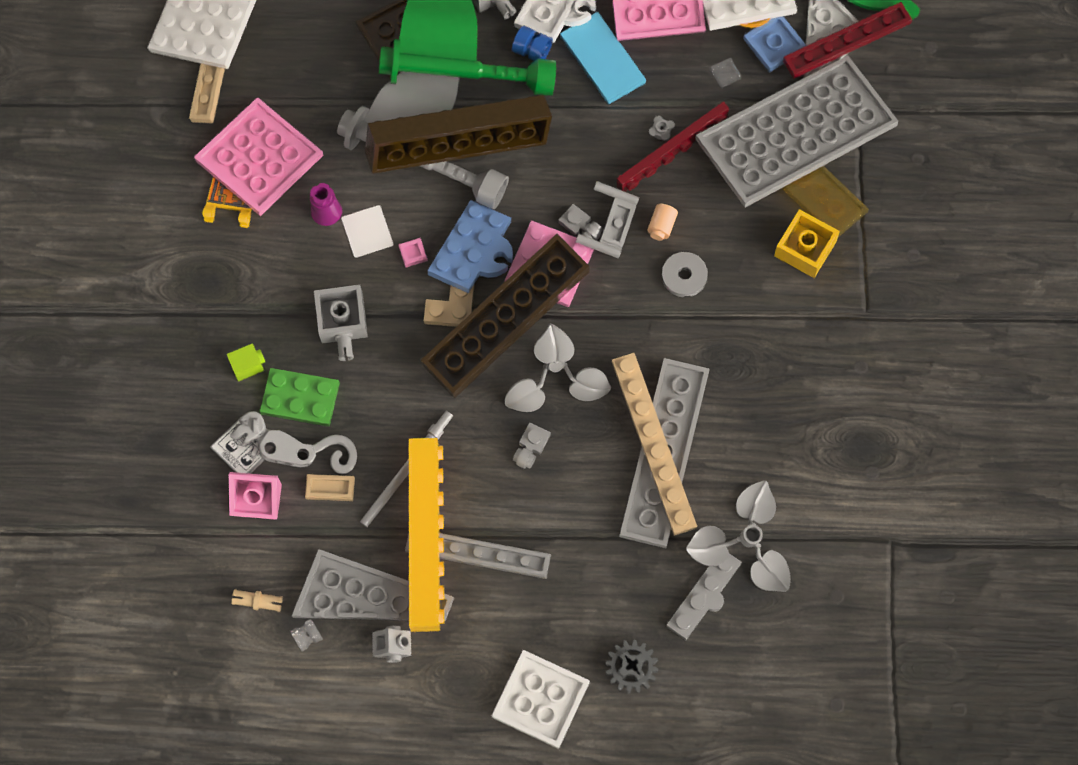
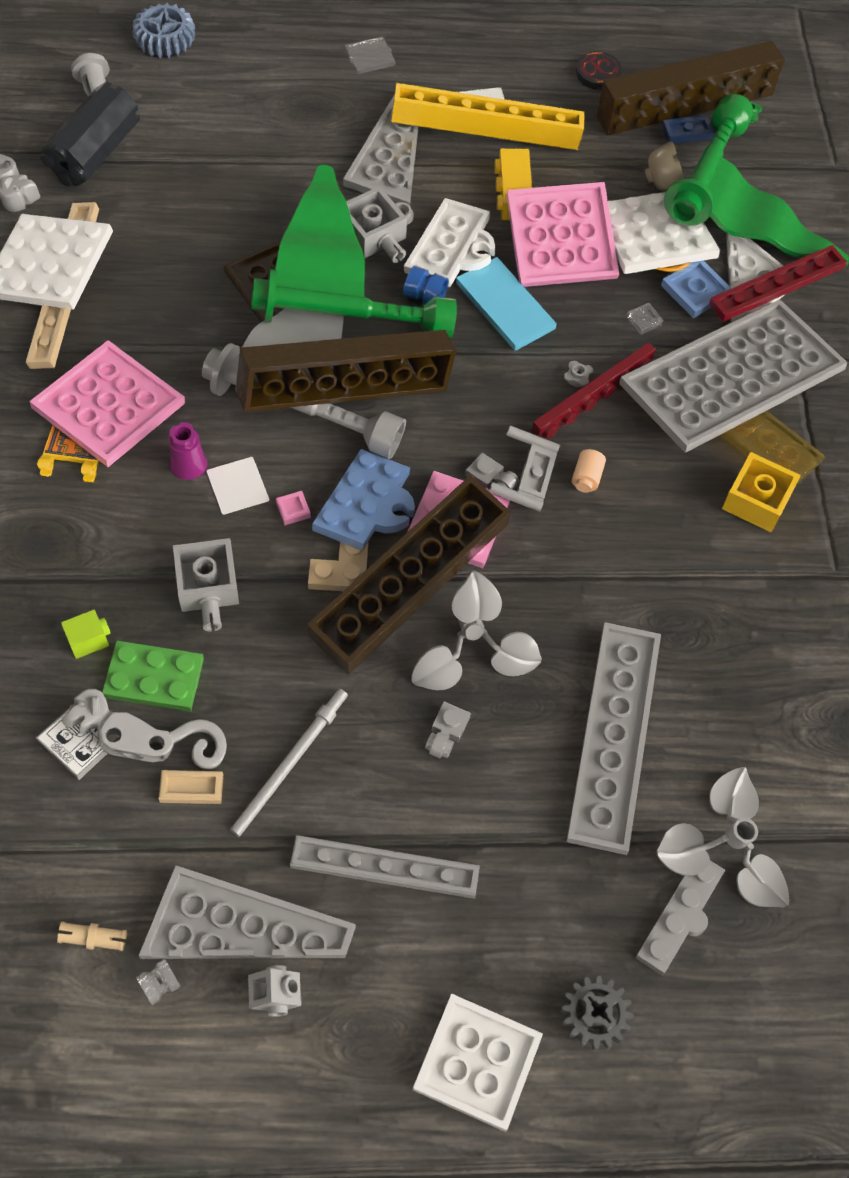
camera: 10 degrees left, 10 degrees down
bright pink slope [229,472,282,519] -> none
yellow brick [409,438,445,632] -> none
tan plate [612,353,697,536] -> none
light grey tile [662,252,708,297] -> none

